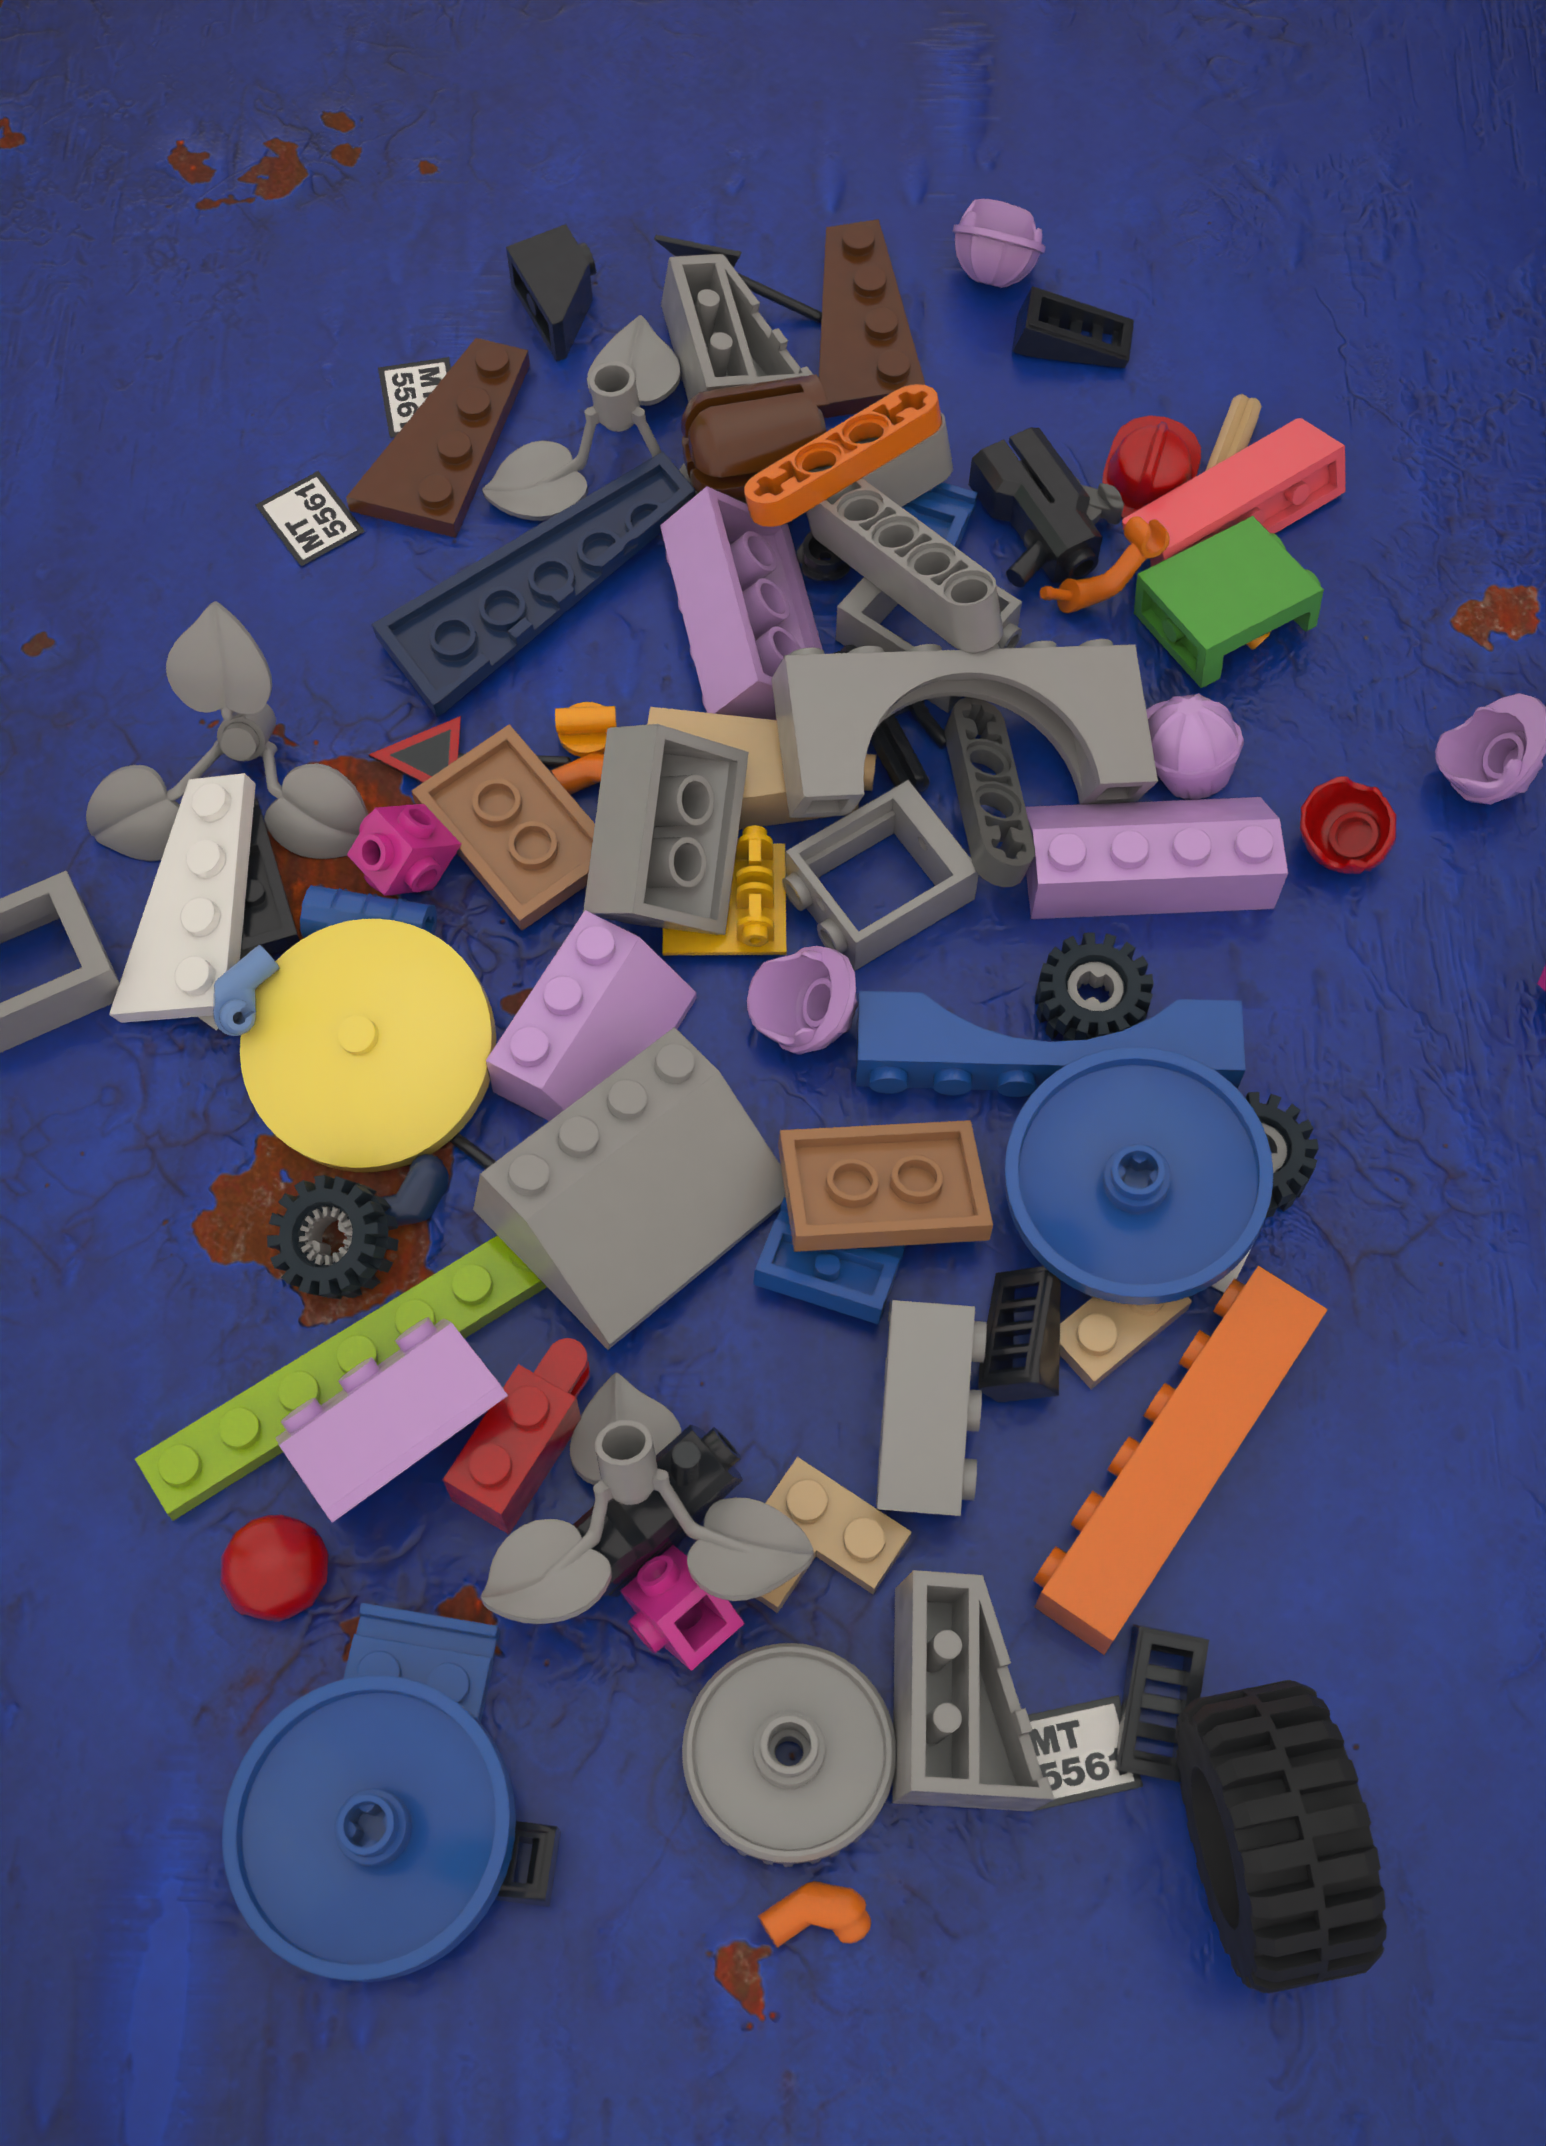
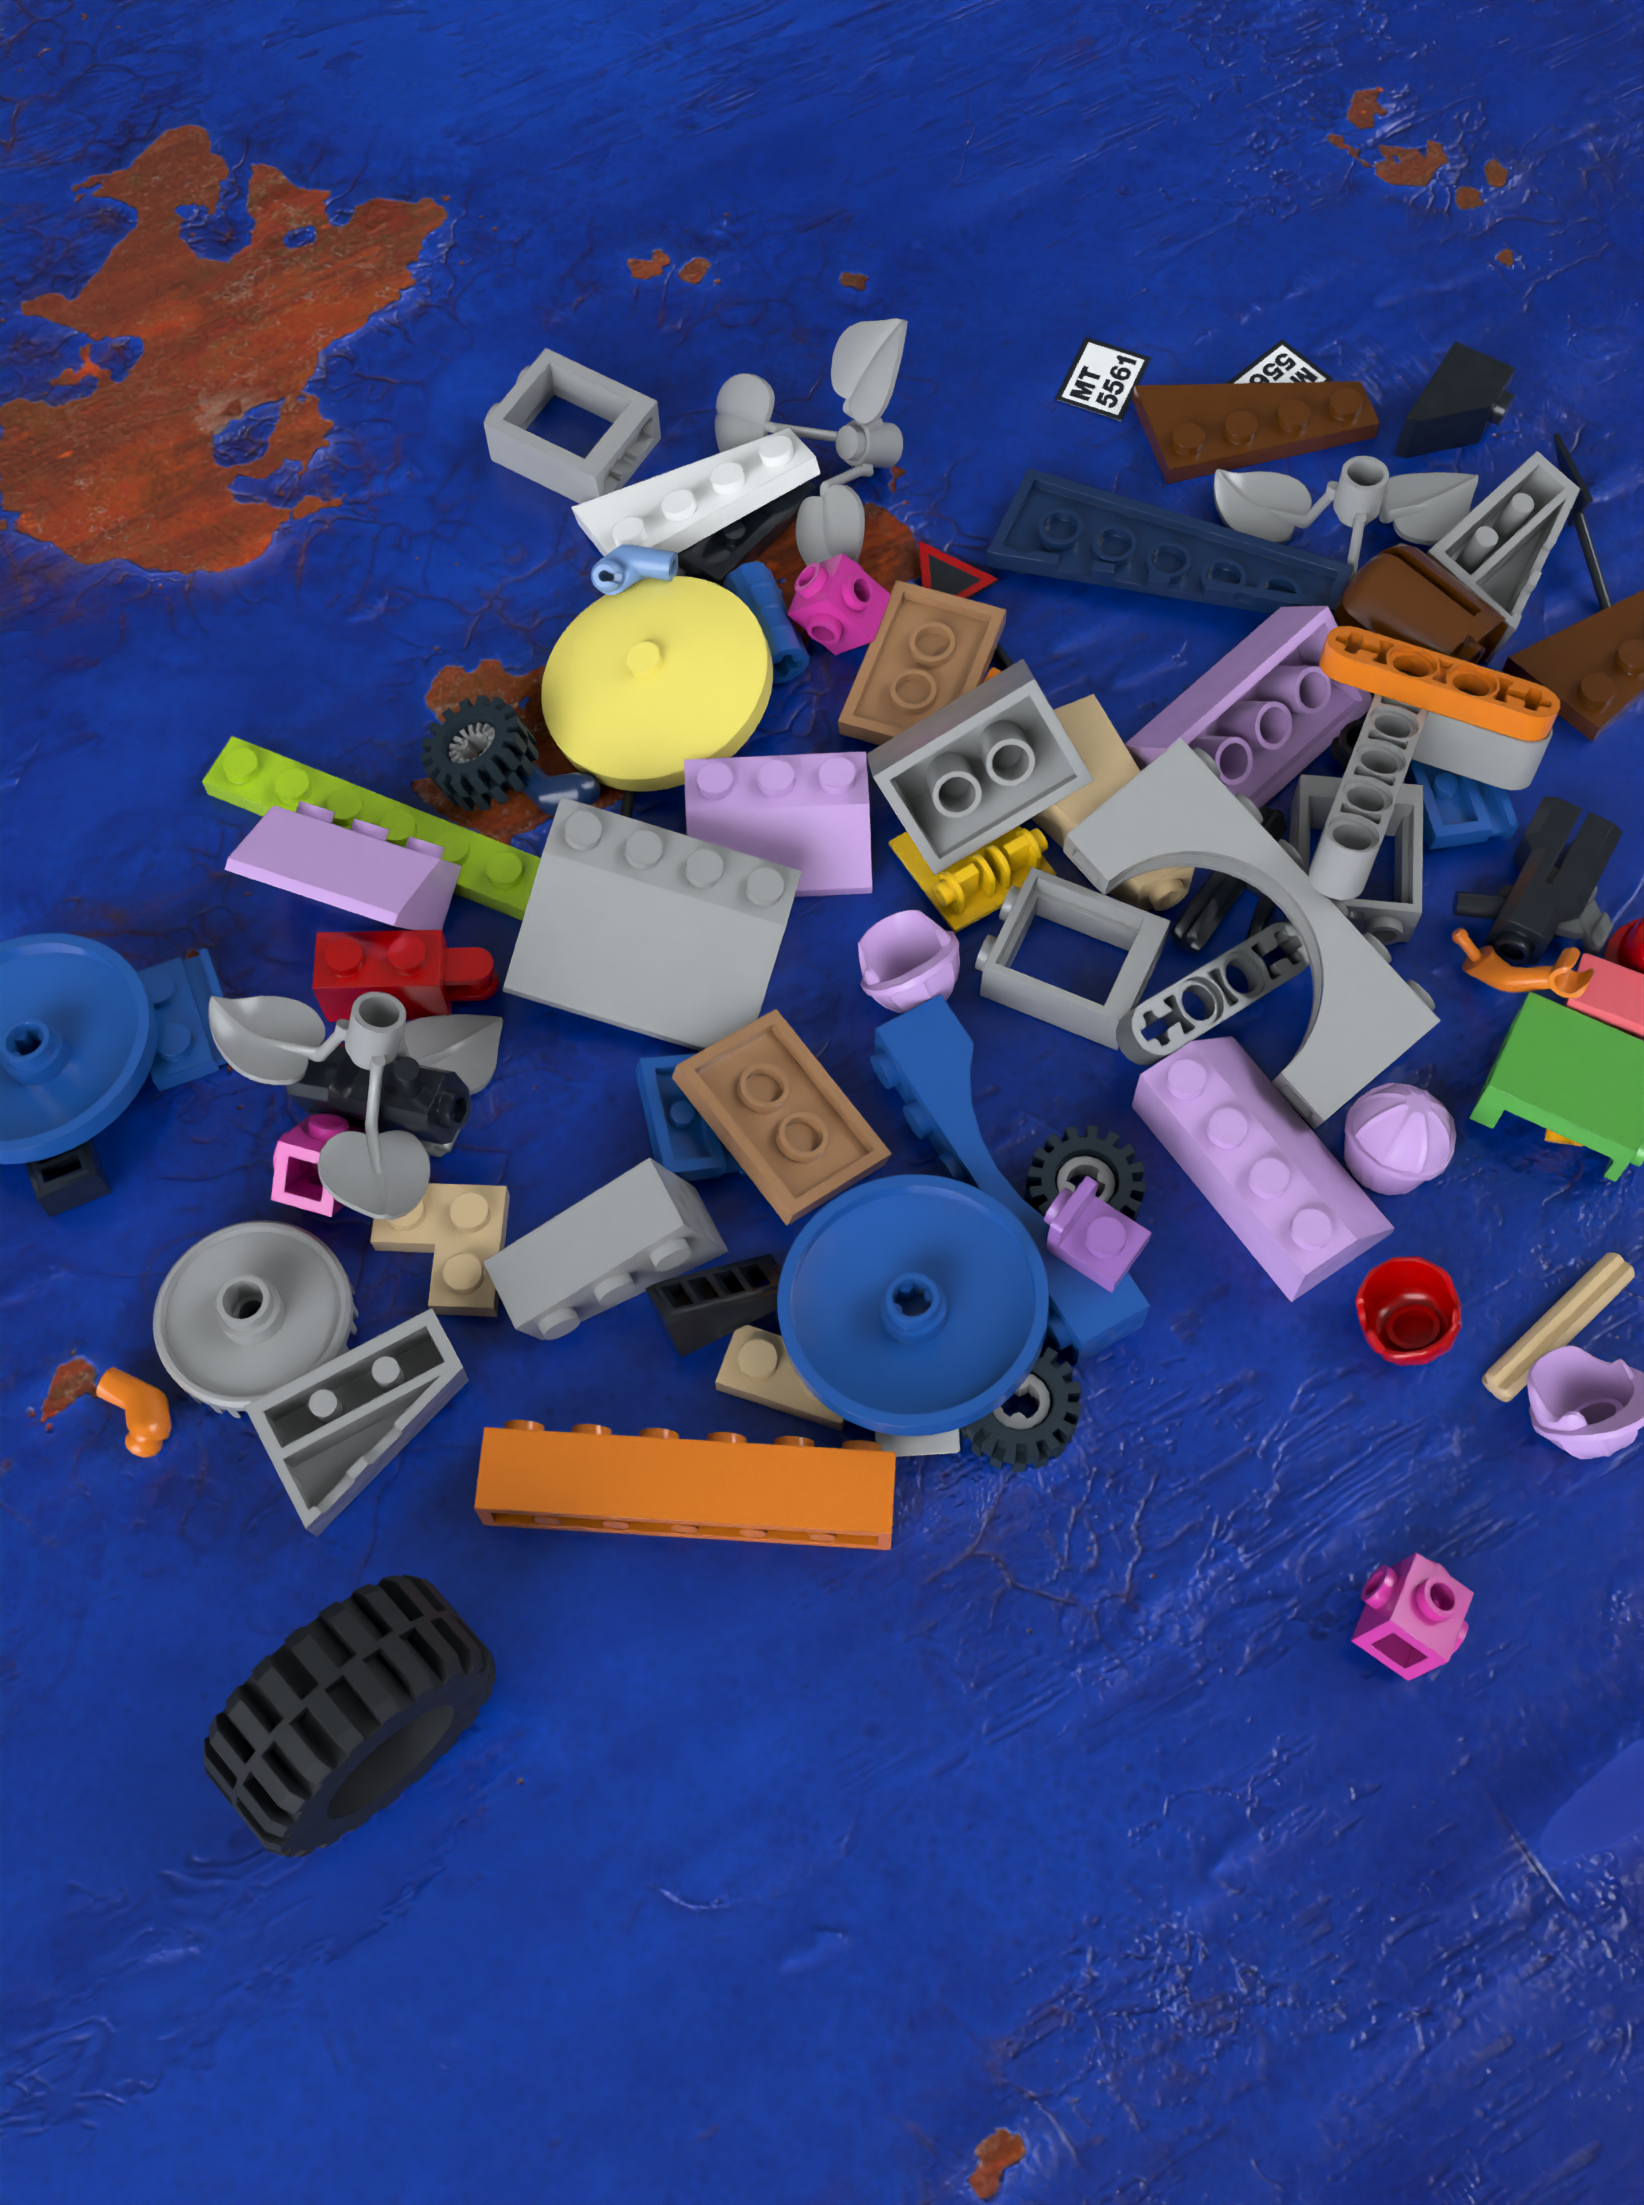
camera: 60 degrees right, 0 degrees up
red hair [220,1515,328,1622] -> none
light orange plate [555,702,617,757] -> none
sticker [1028,1695,1143,1811] -> none
black slope [1115,1624,1209,1782] -> none
none -> medium lavender bracket [1044,1176,1152,1293]
none -> tan axle [1482,1252,1635,1402]

